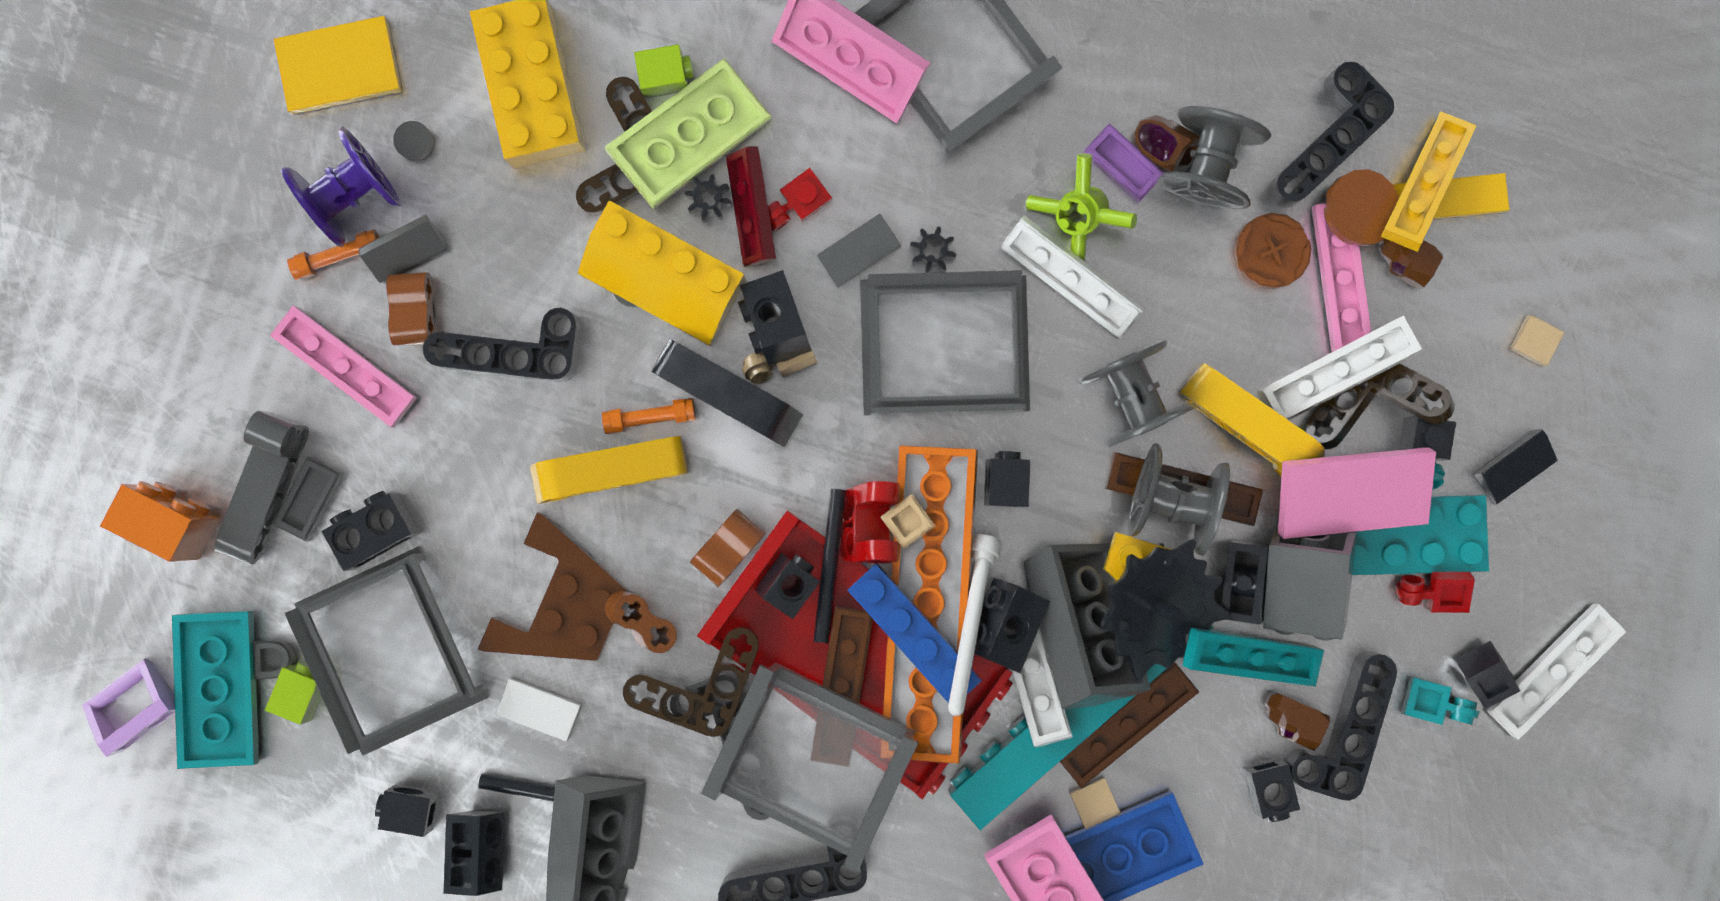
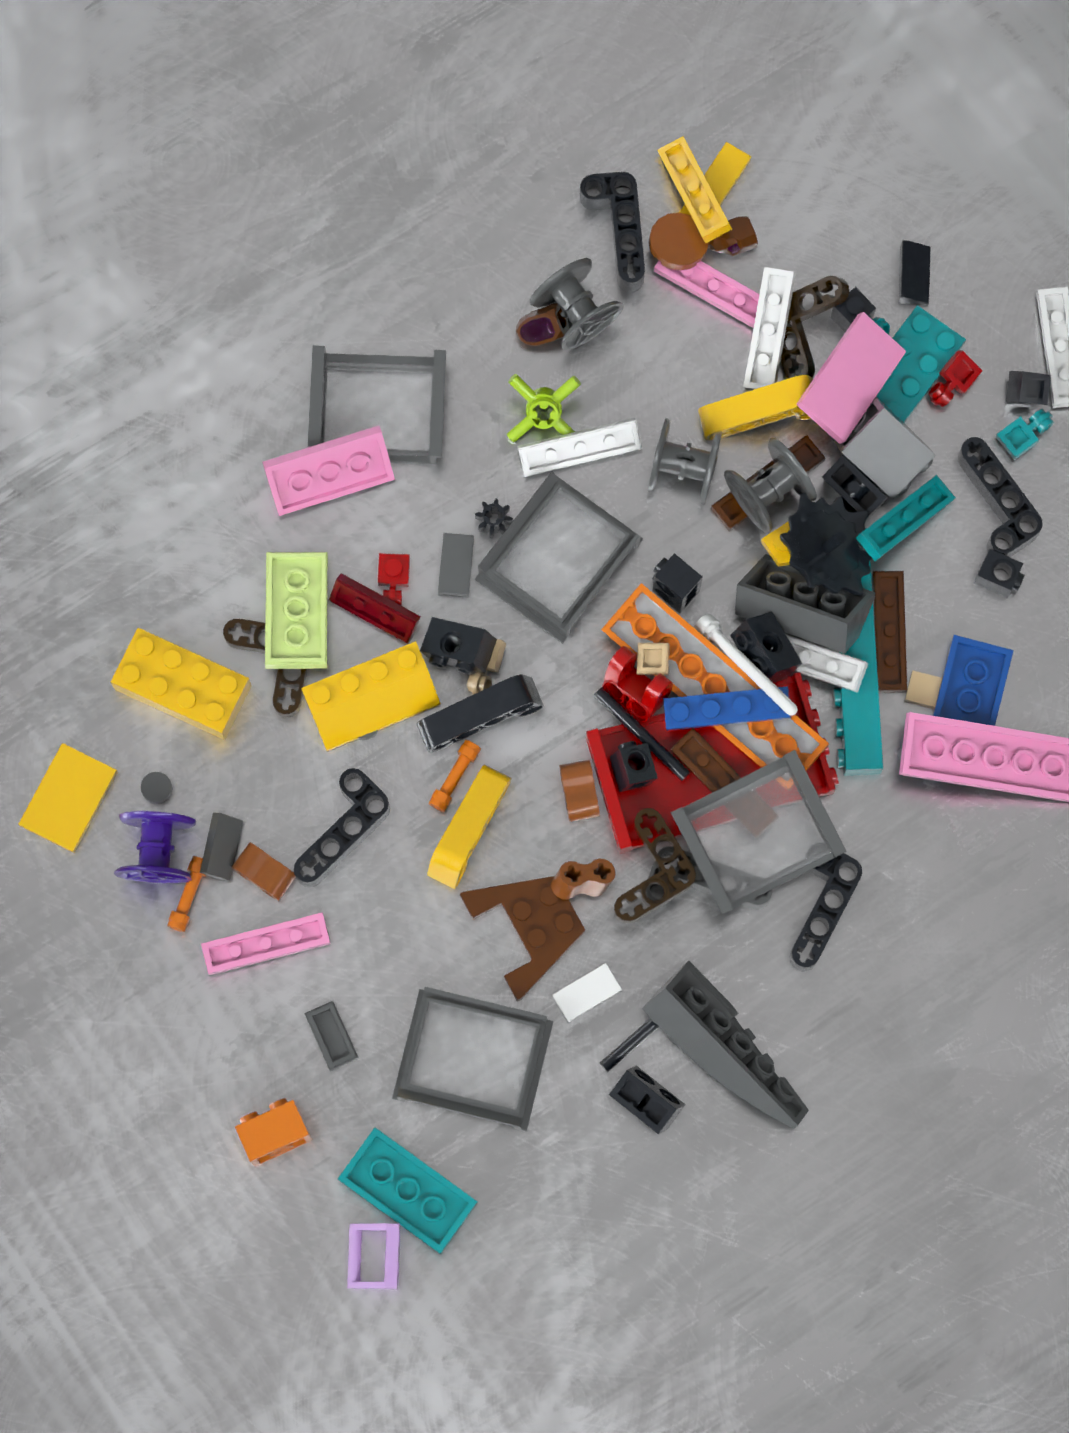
camera: 55 degrees left, 10 degrees down
dark grey beam [214,411,309,565] -> none
dark grey tile [253,639,296,679] -> none
lime brick [264,661,322,725] -> none
black brick [321,491,420,571] -> none
black brick [375,785,439,837] -> none
lime brick [634,44,694,98] -> none
black gear [684,174,732,223] -> none
medium lavender tile [1083,123,1164,203] -> none
dark orange tile [1233,213,1312,290] -> none
reddish brown rock [1264,691,1330,751] -> none
tan tile [1509,315,1565,367] -> none

